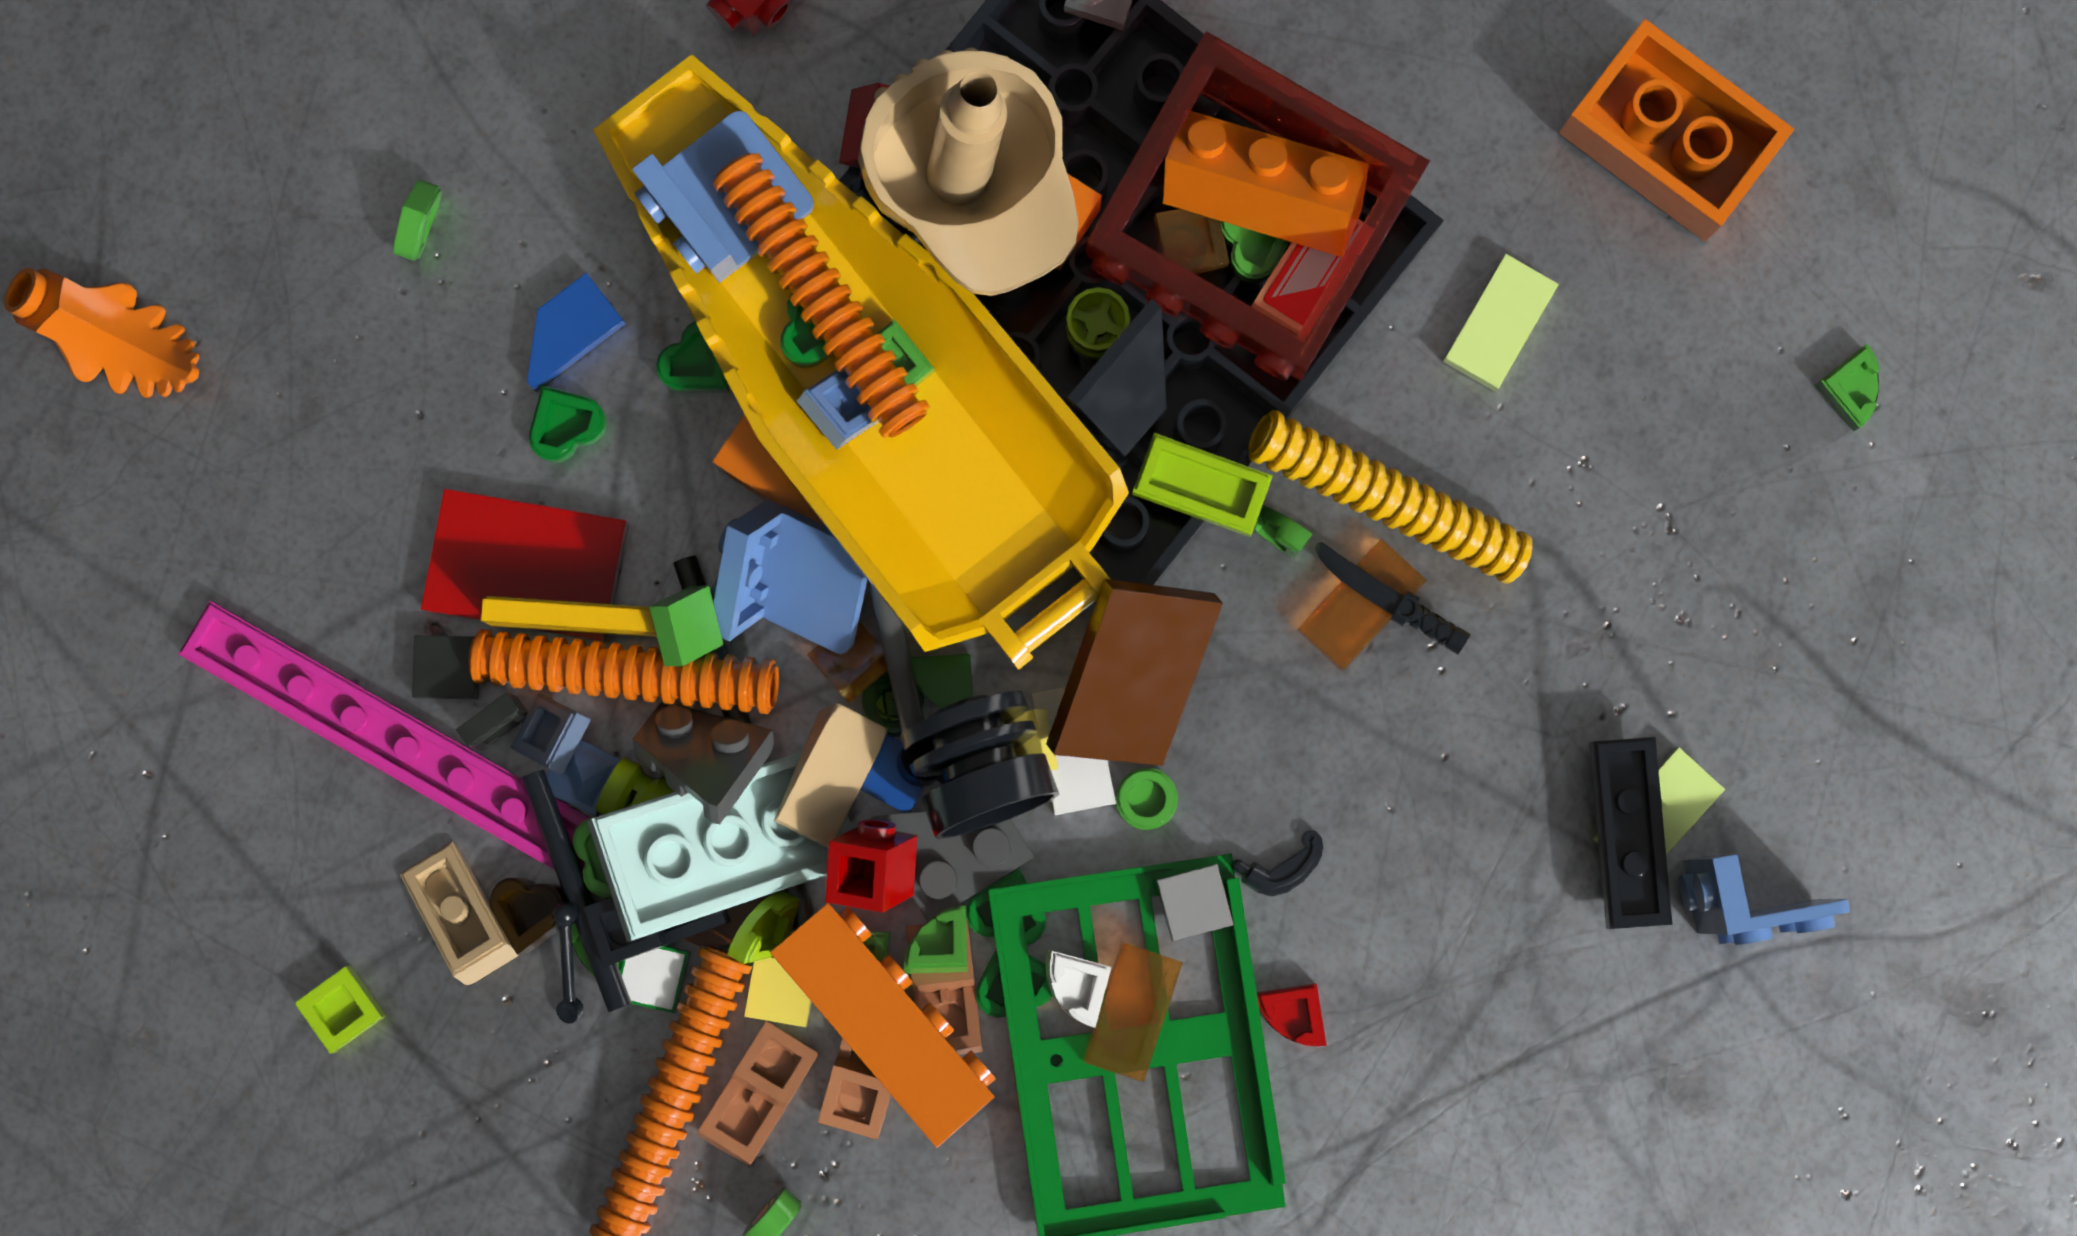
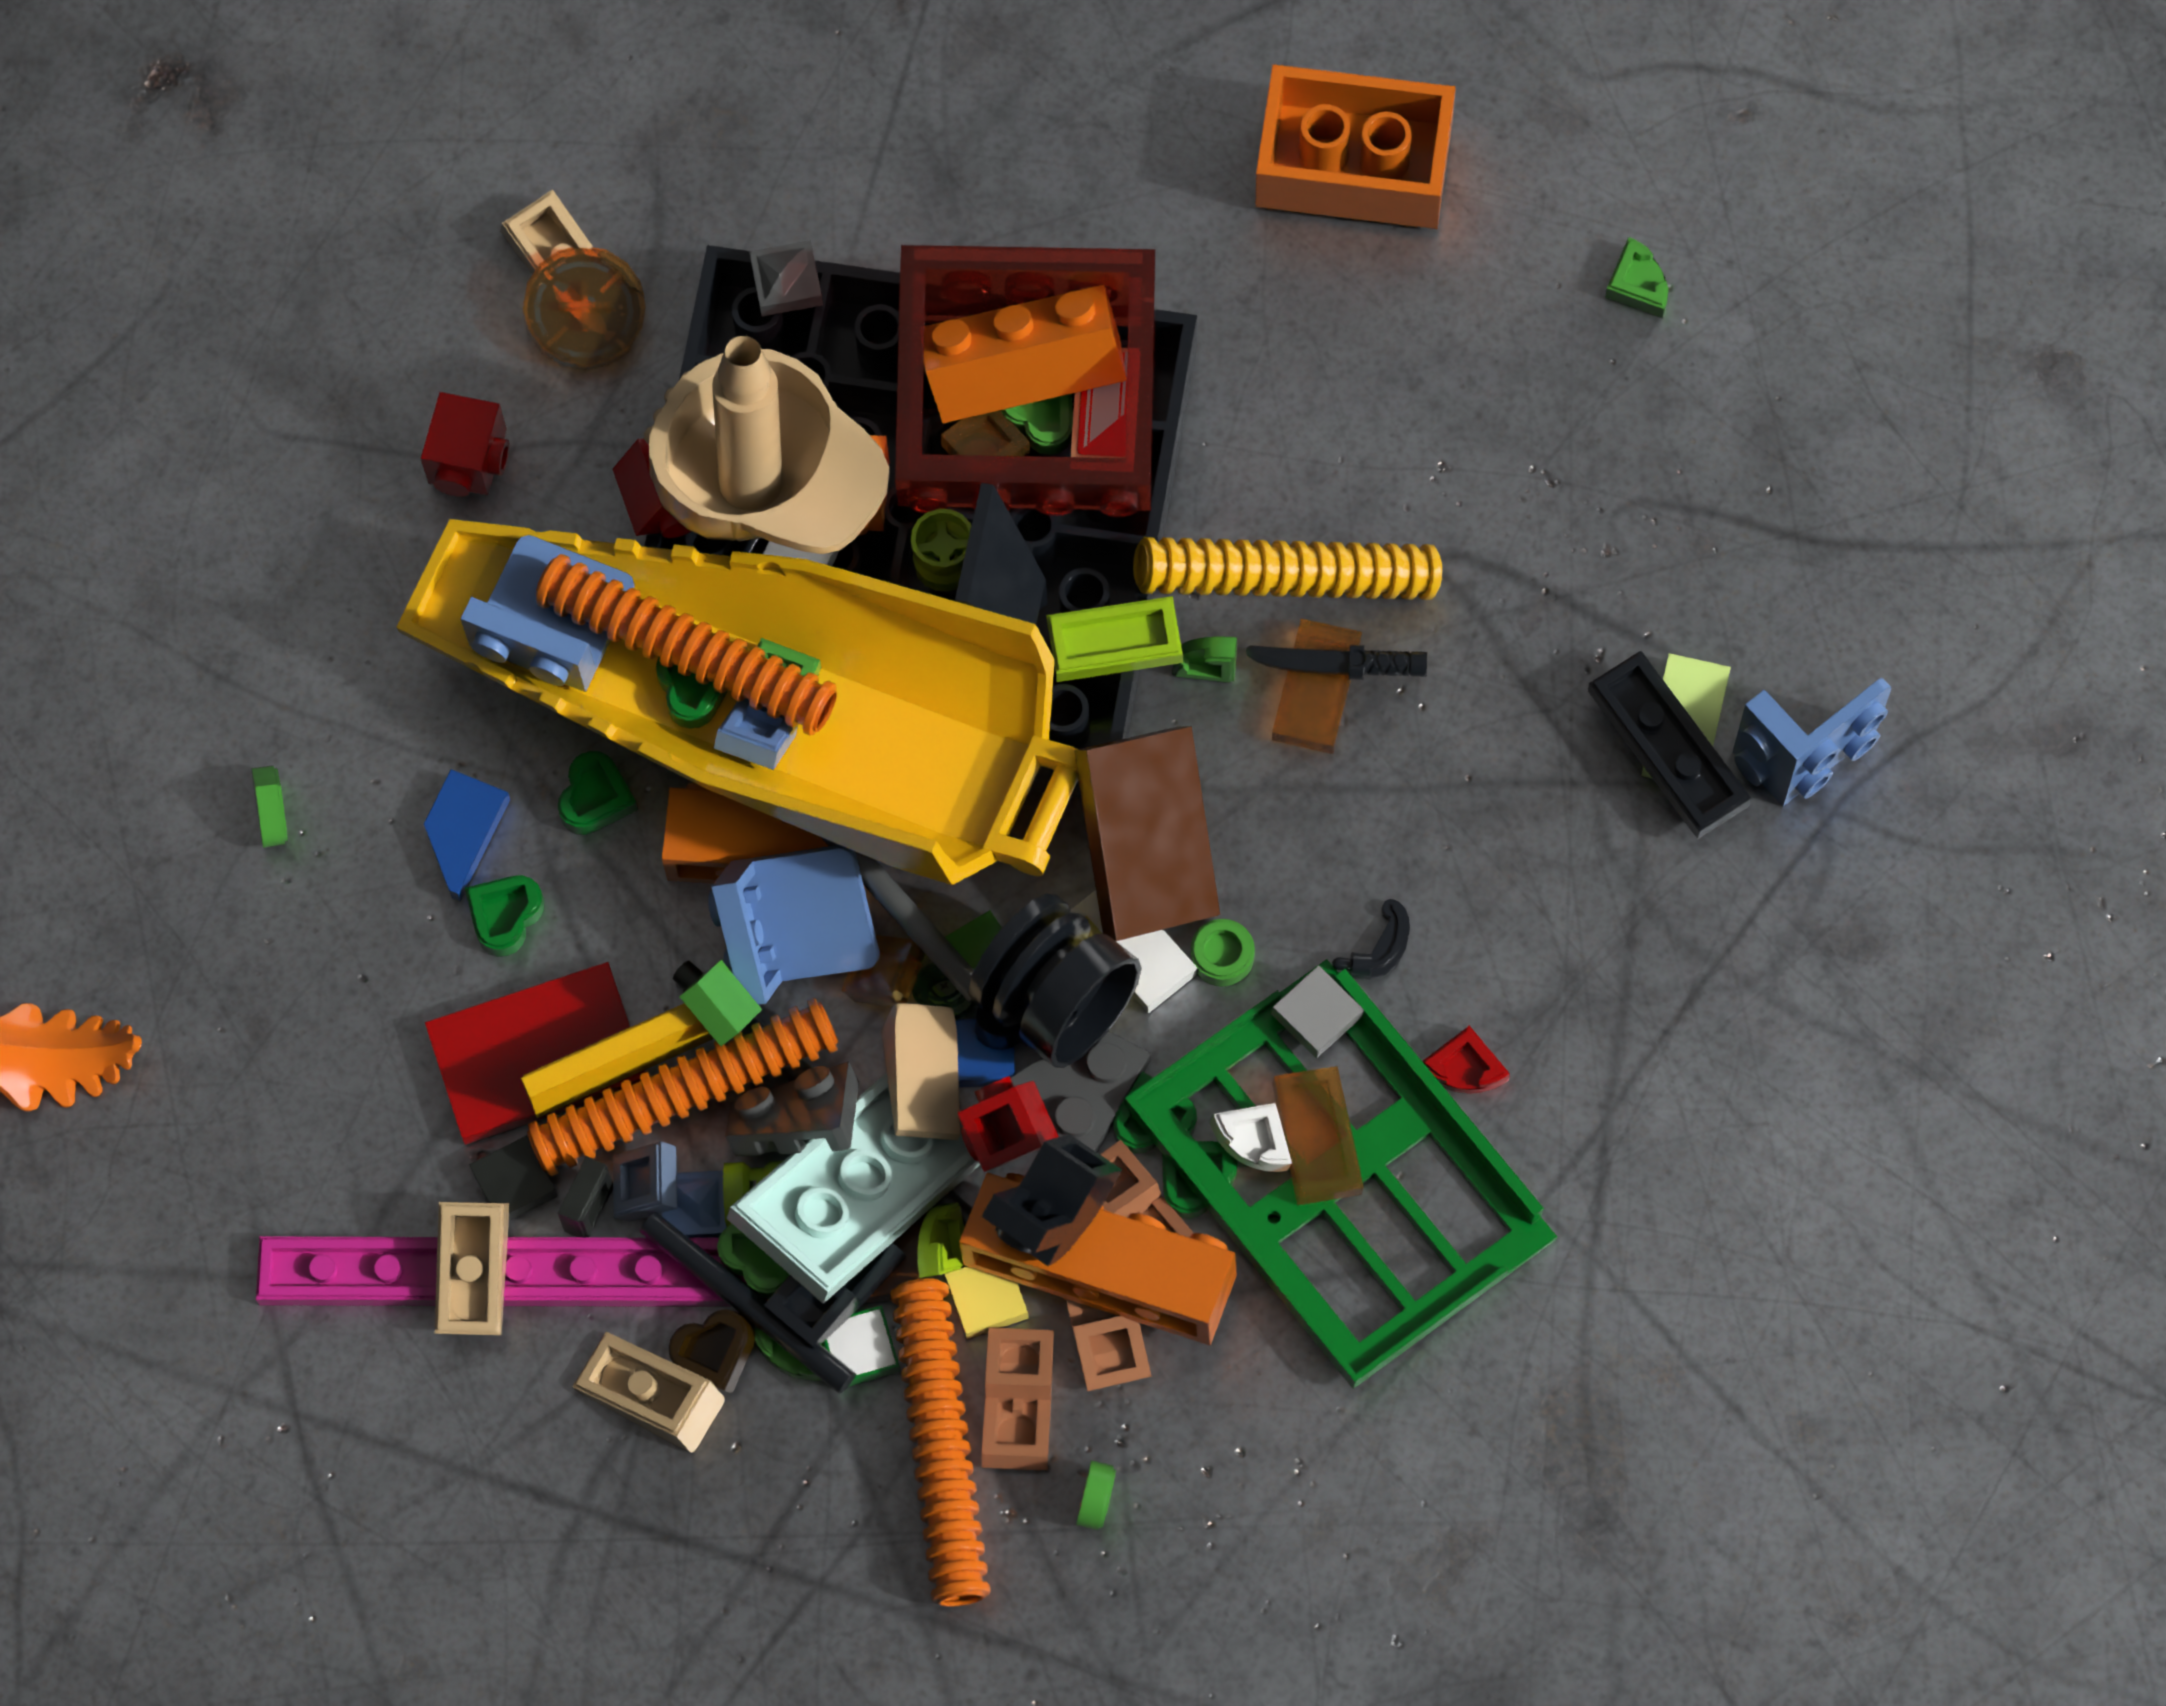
camera: 25 degrees left, 15 degrees down
lime tile [295,965,386,1054] -> none
black hinge [552,902,584,1024] -> none
bright green tile [904,906,968,974] -> none
yellowish green tile [1443,254,1559,392] -> none
none -> tan slope [435,1202,509,1335]
none -> black brick [981,1134,1122,1266]

